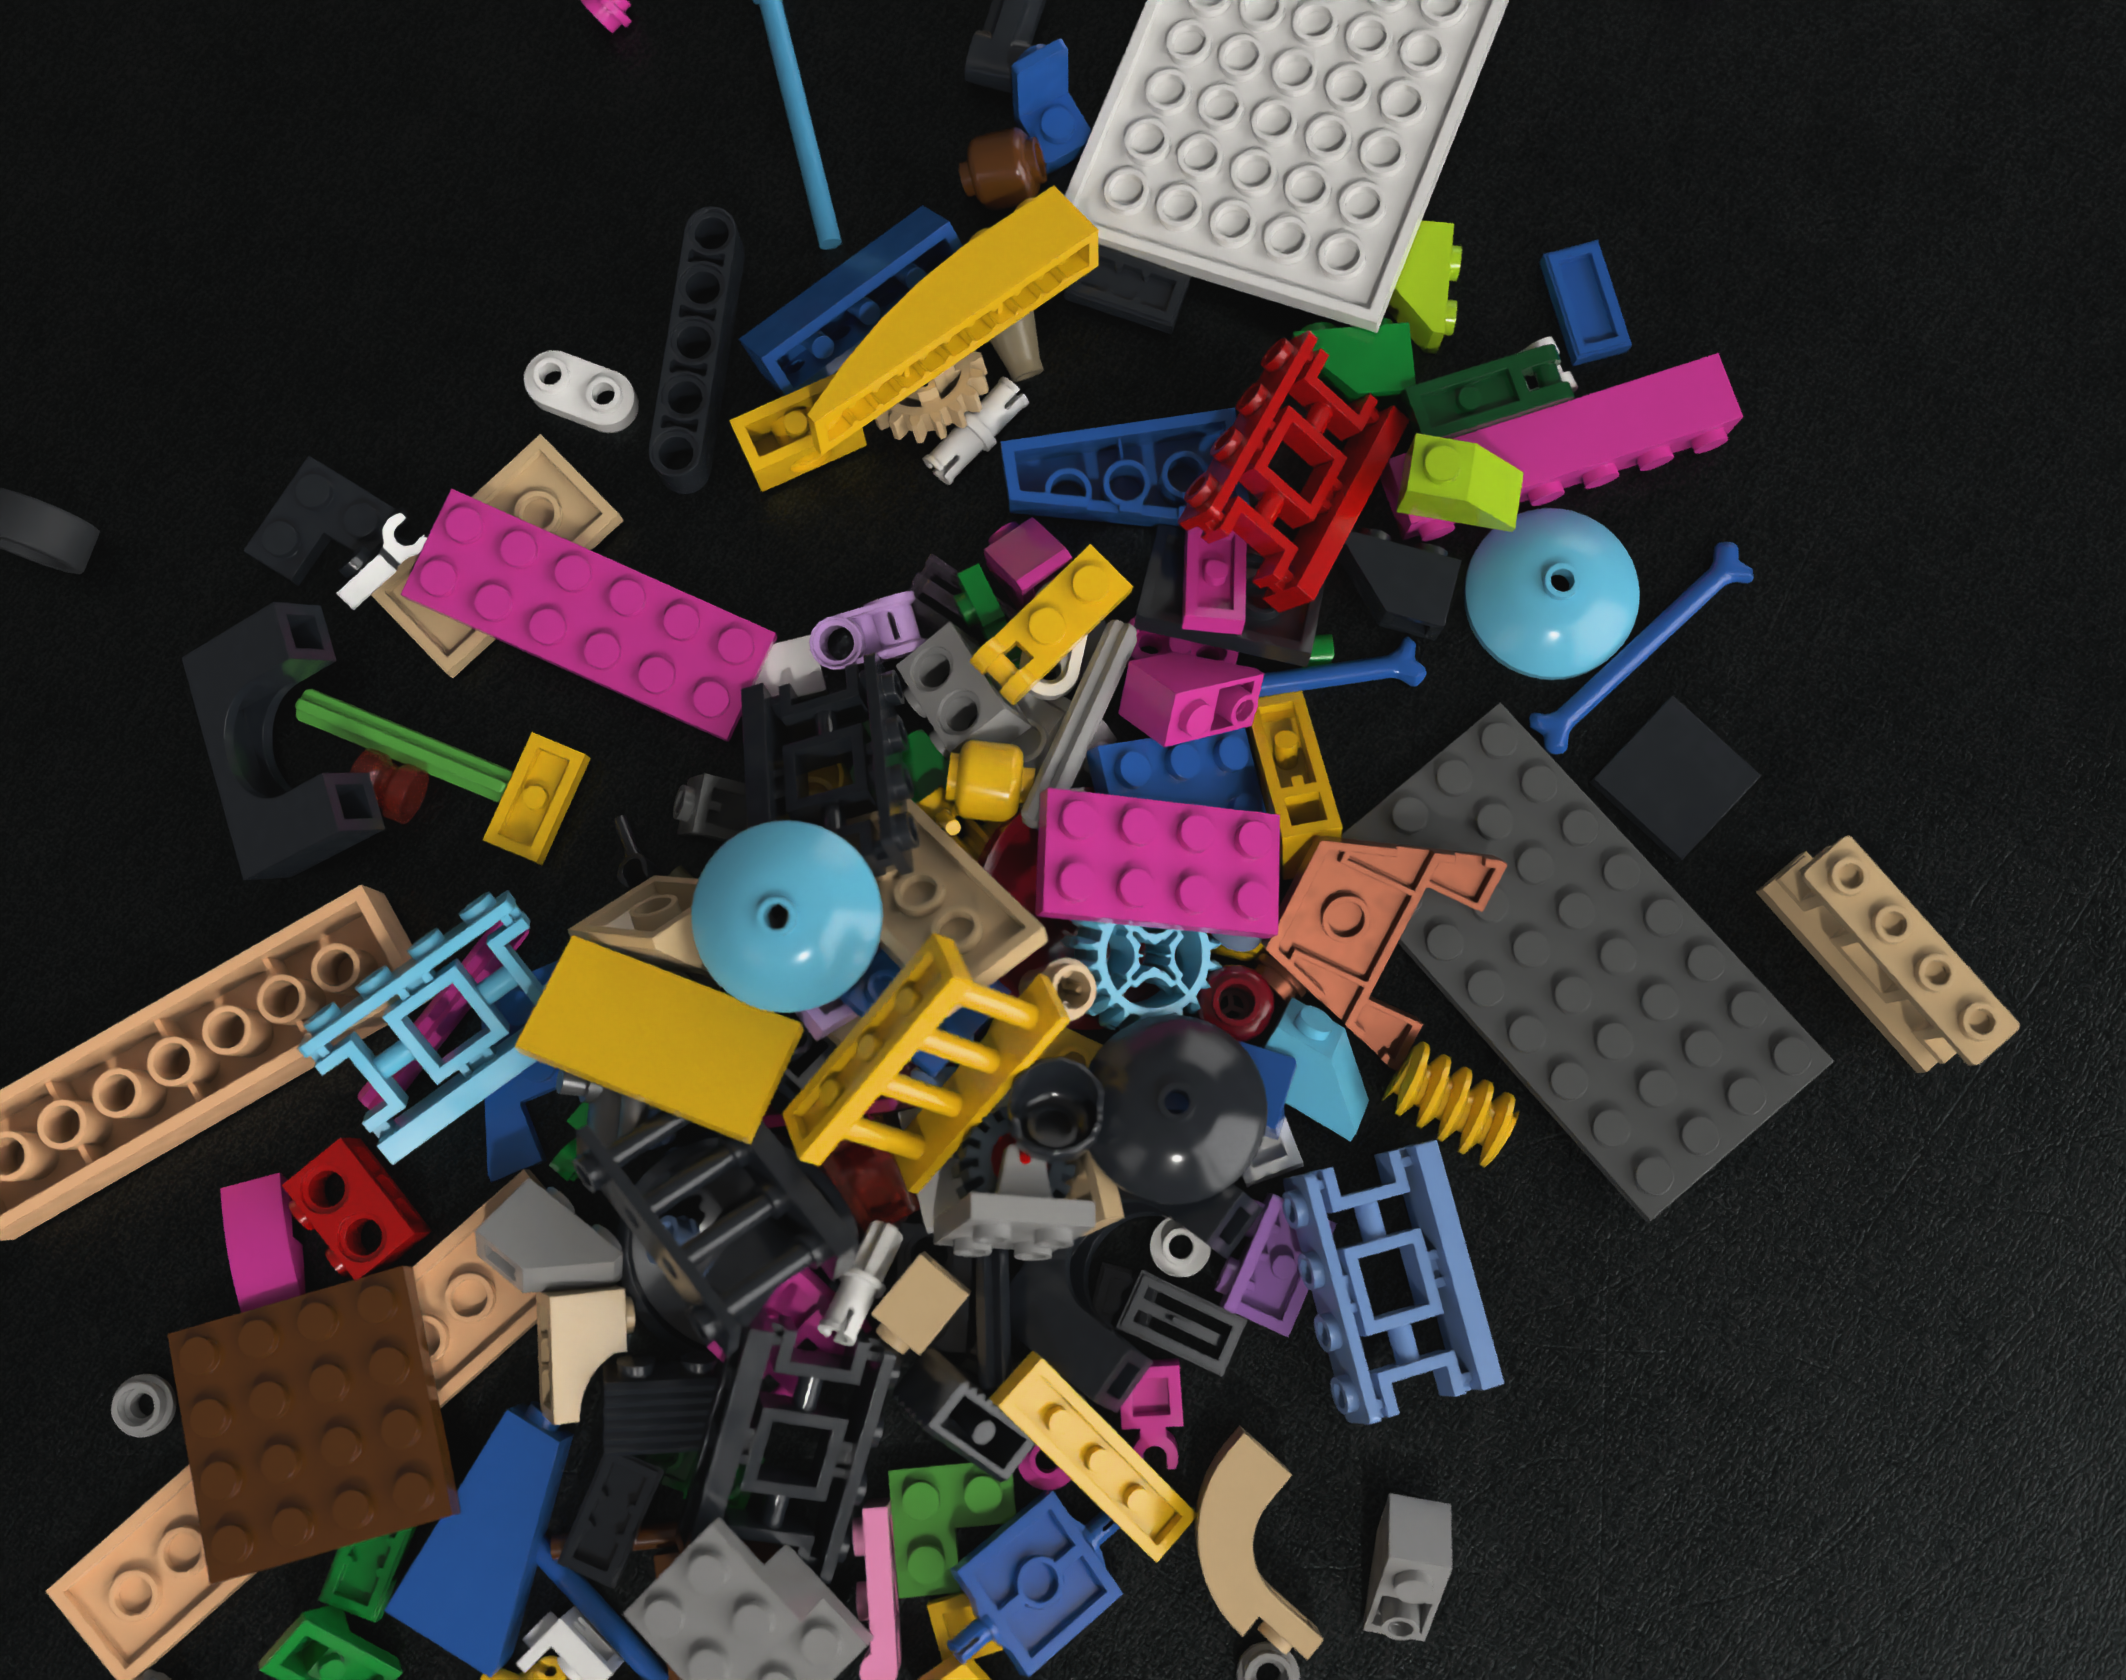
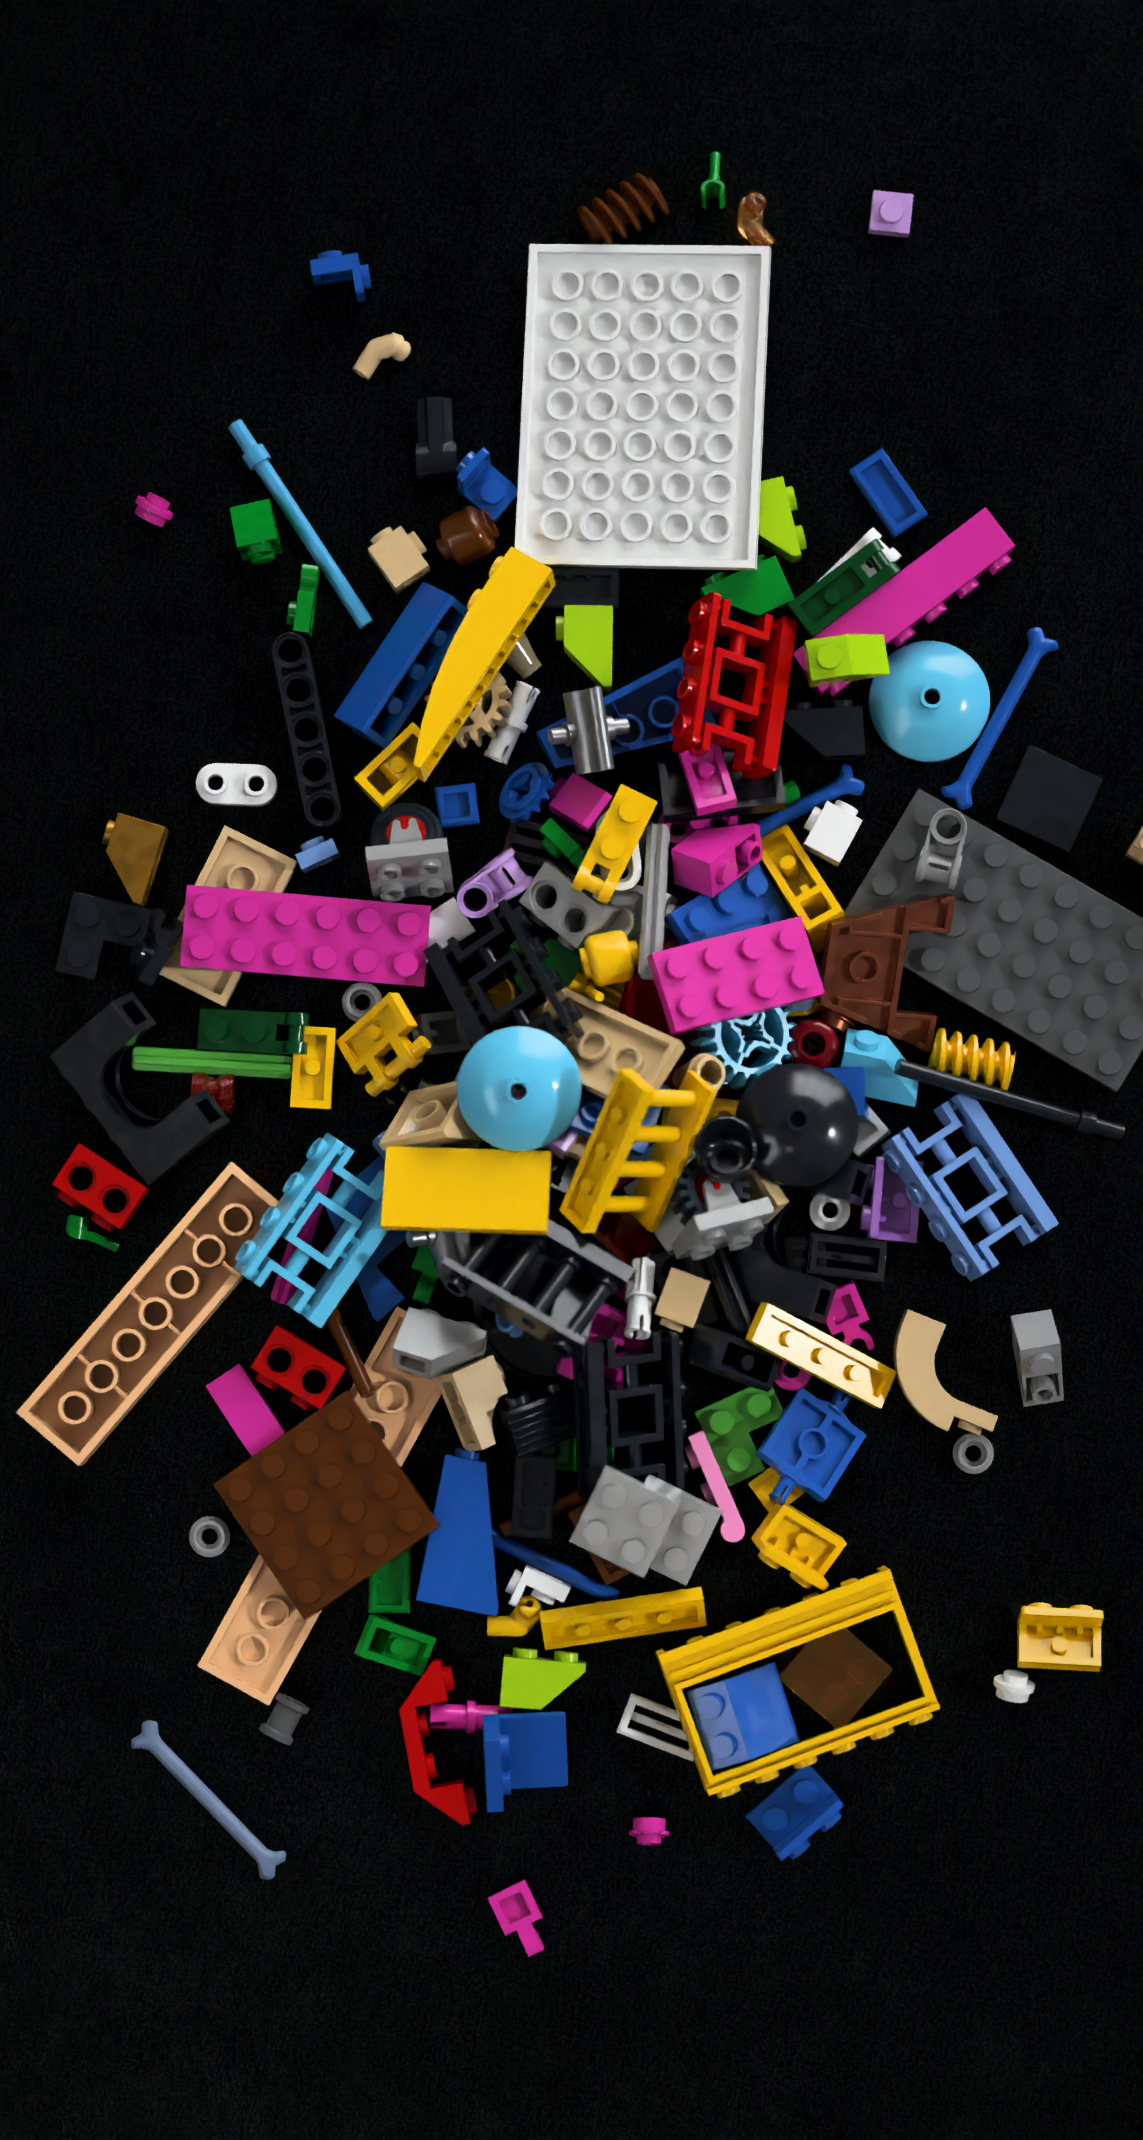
camera: 20 degrees left, 5 degrees up
none -> red brick [52,1143,151,1232]
none -> green hand [65,1215,120,1253]
none -> pearl gold slope [103,813,169,908]
none -> dark green plate [197,1008,310,1055]
none -> green slope [230,499,282,565]
none -> green plate [287,564,320,639]
none -> medium blue plate [295,836,341,873]
none -> reddish brown bar [326,1306,376,1399]
none -> yellow plate [336,992,431,1097]
none -> light grey plate [342,982,382,1022]
none -> light grey plate [365,803,454,902]
none -> tan brick [368,526,430,594]
none -> blue tile [435,783,480,829]
none -> blue gear [499,762,555,823]
none -> flat silver pin [547,687,630,775]
none -> lime slope [556,605,613,692]
none -> white brick [802,800,863,867]
none -> black bar [894,1059,1125,1141]
none -> light grey piece [914,808,967,891]

